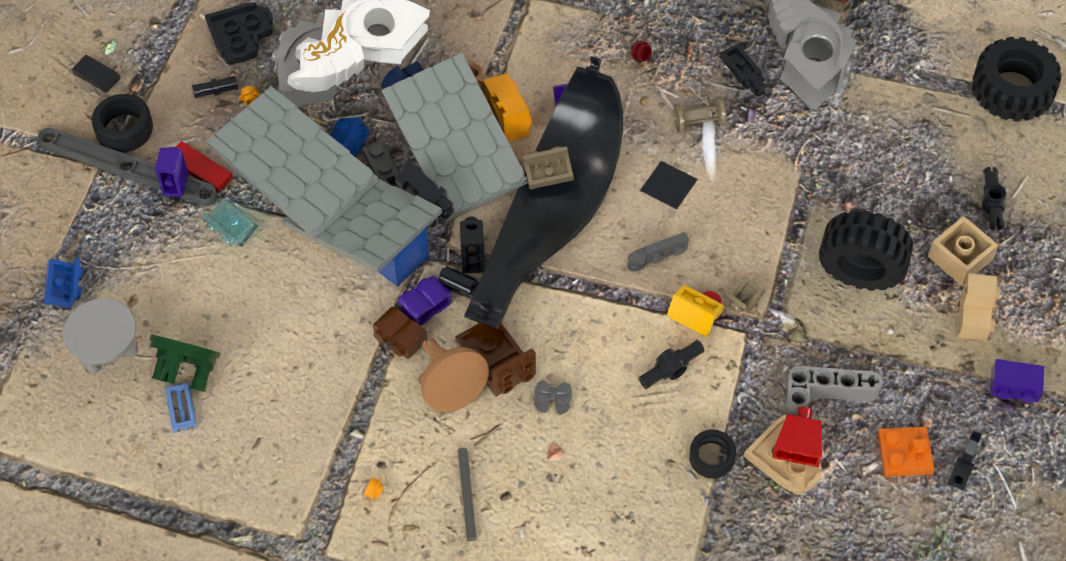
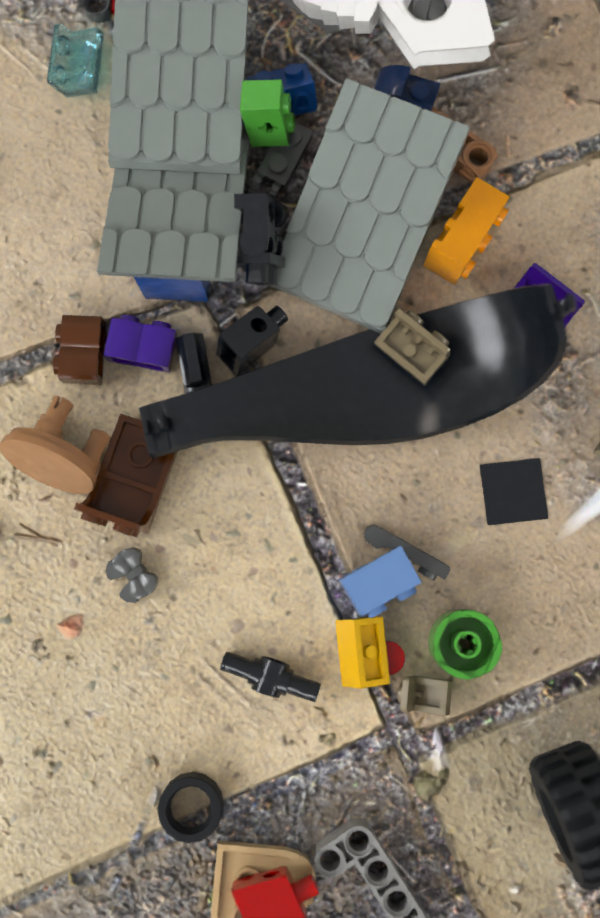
camera: 50 degrees right, 25 degrees up
none -> bright green brick [240,79,296,147]
none -> medium blue brick [338,546,422,618]
none -> bright green brick [428,609,502,680]

